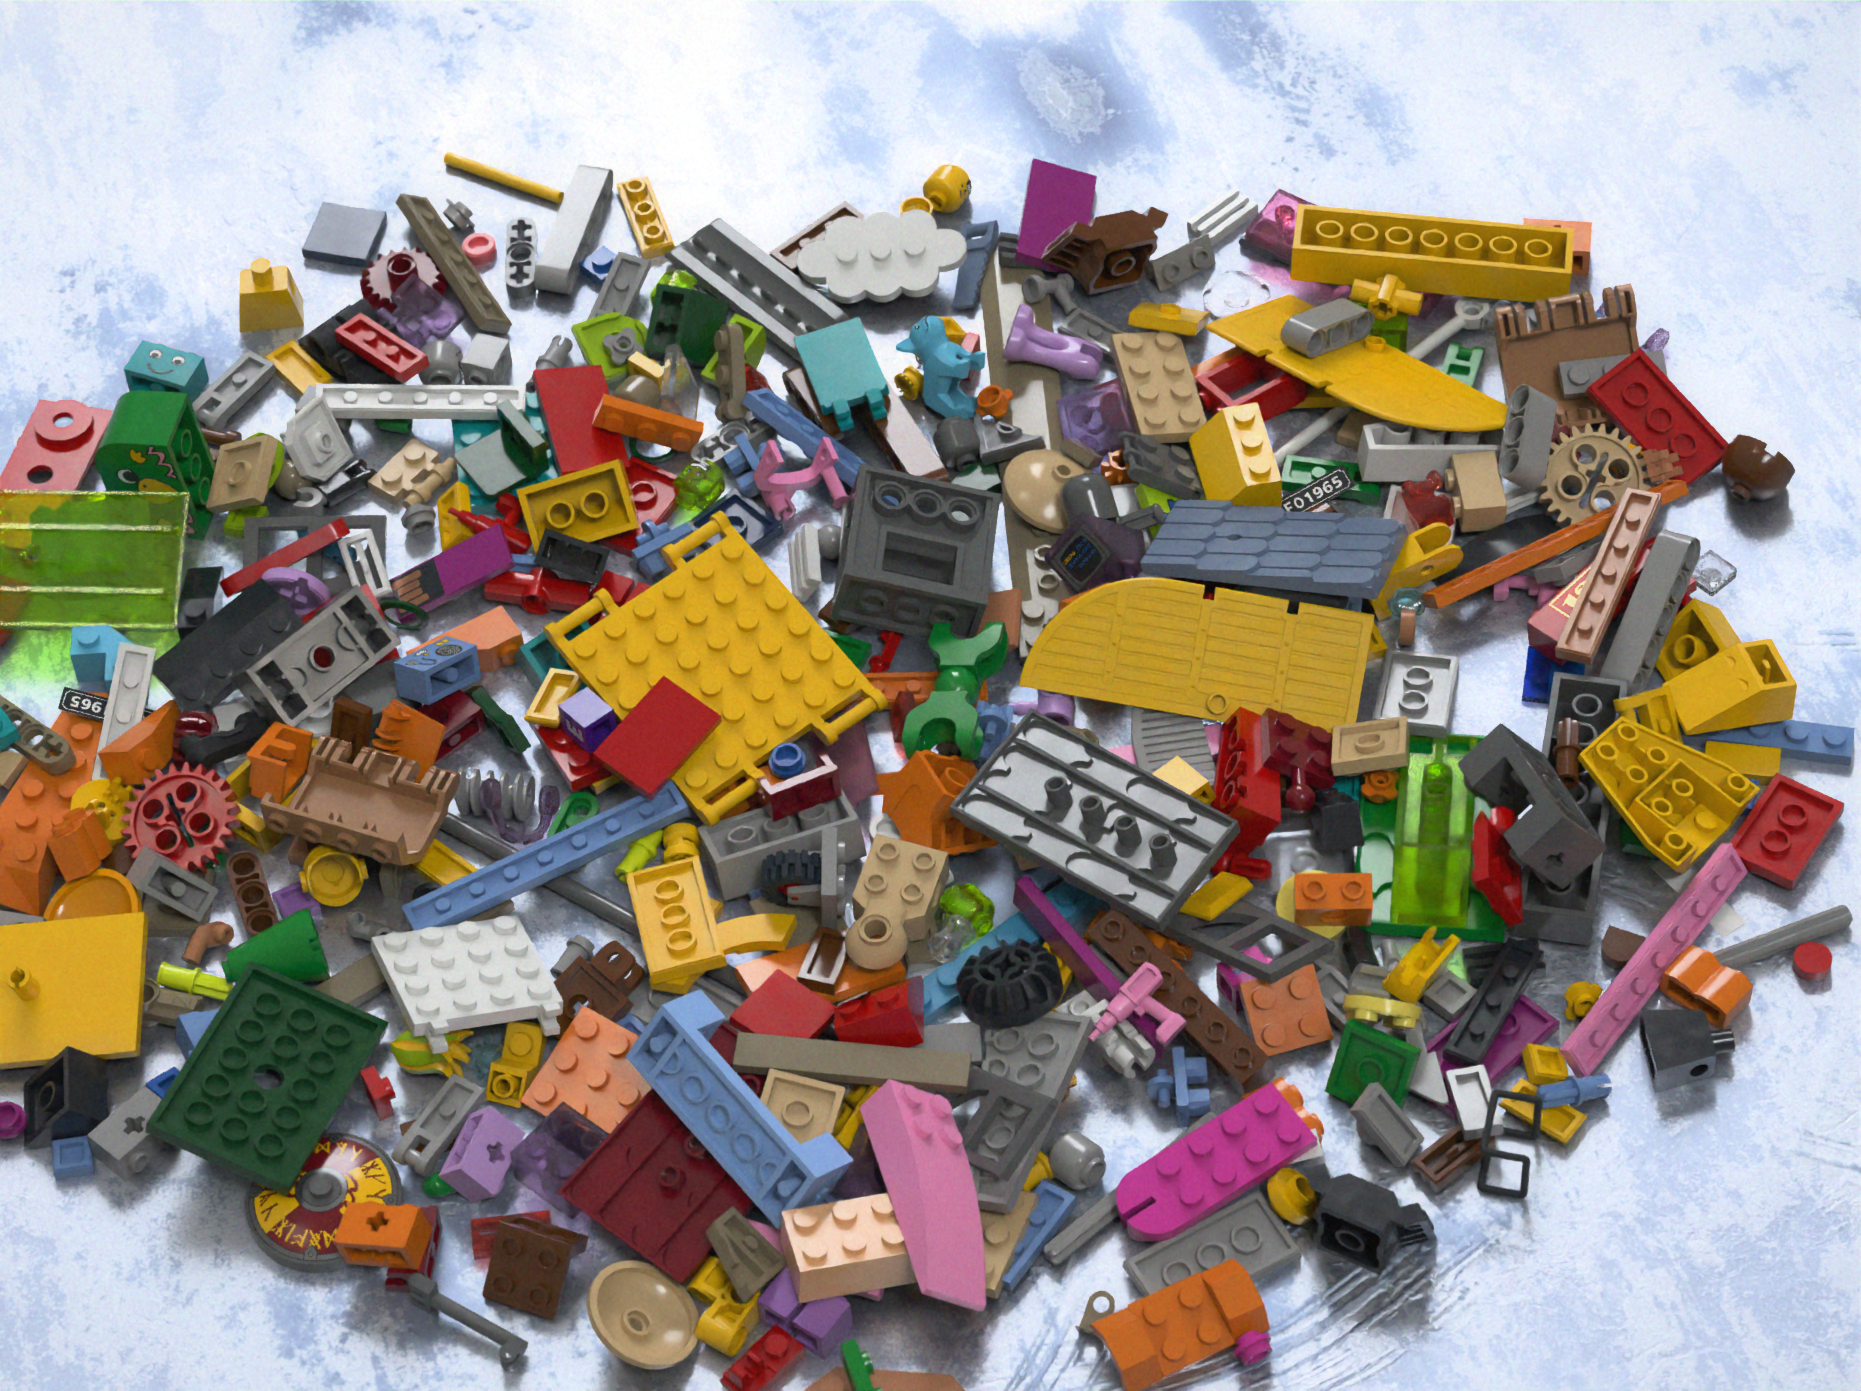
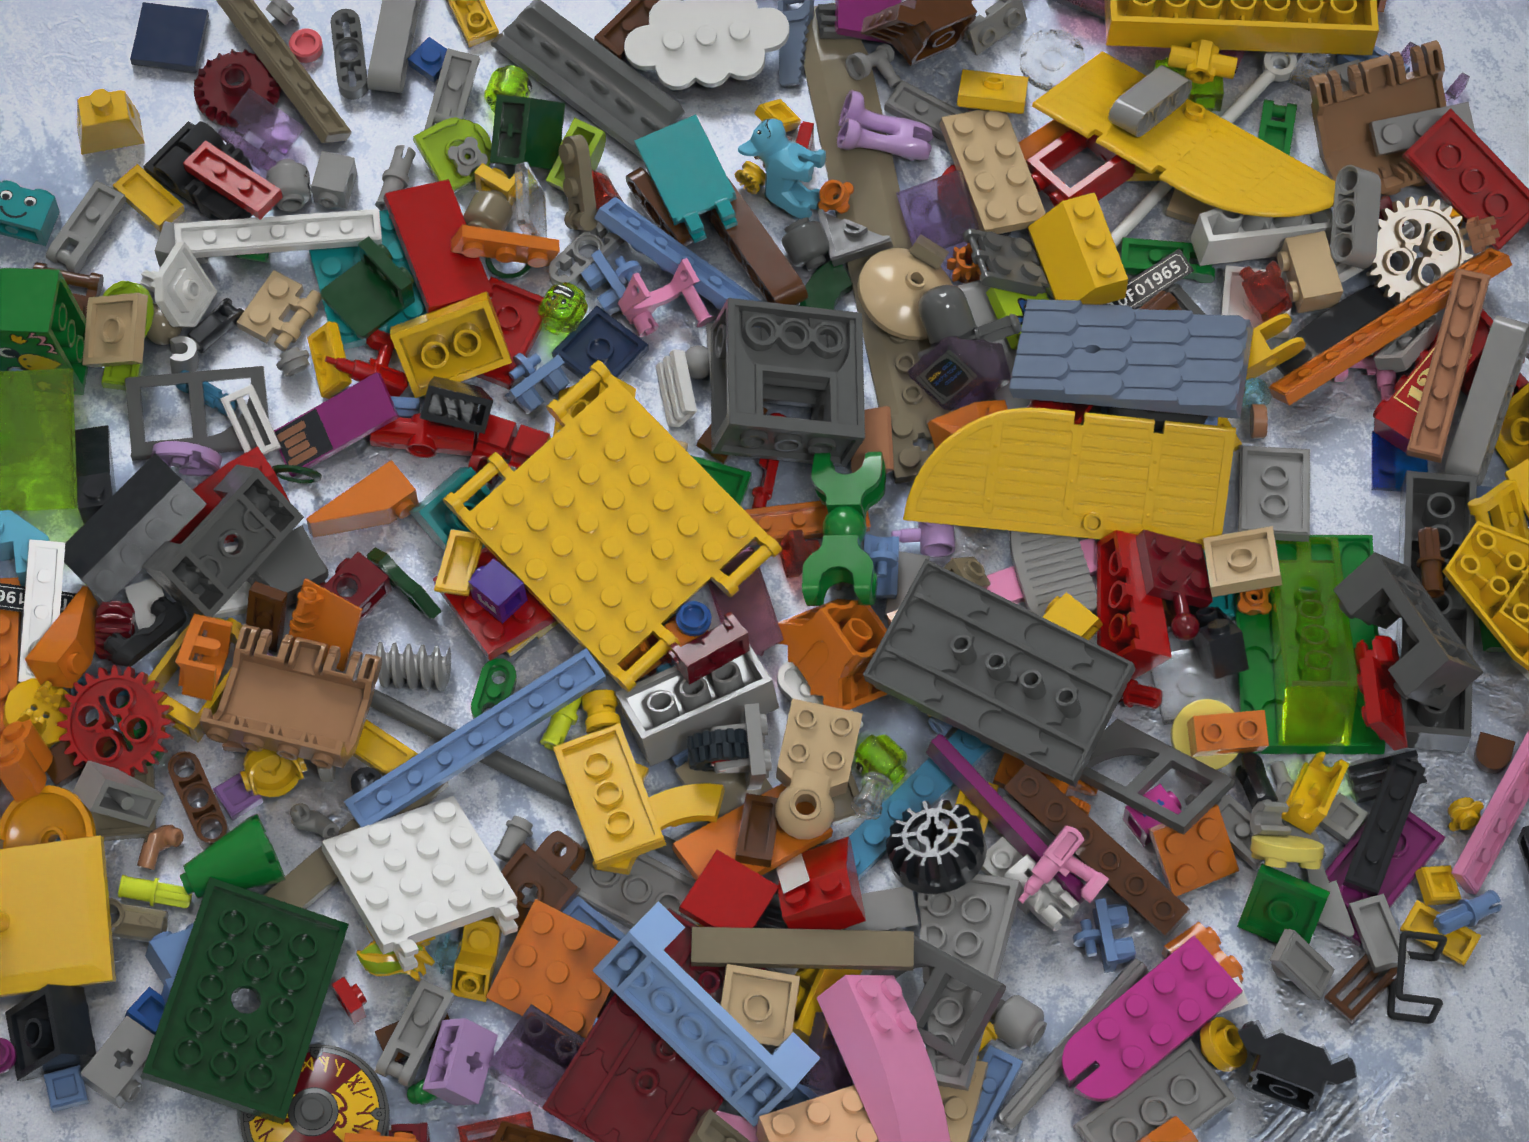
camera: 10 degrees left, 15 degrees up
red beam [219,517,351,598] -> none
medium blue brick [393,636,481,705] -> none
clear purple piece [480,778,560,845] -> none
red tile [593,675,722,800] -> none
yellow tile [1179,871,1253,921] -> none

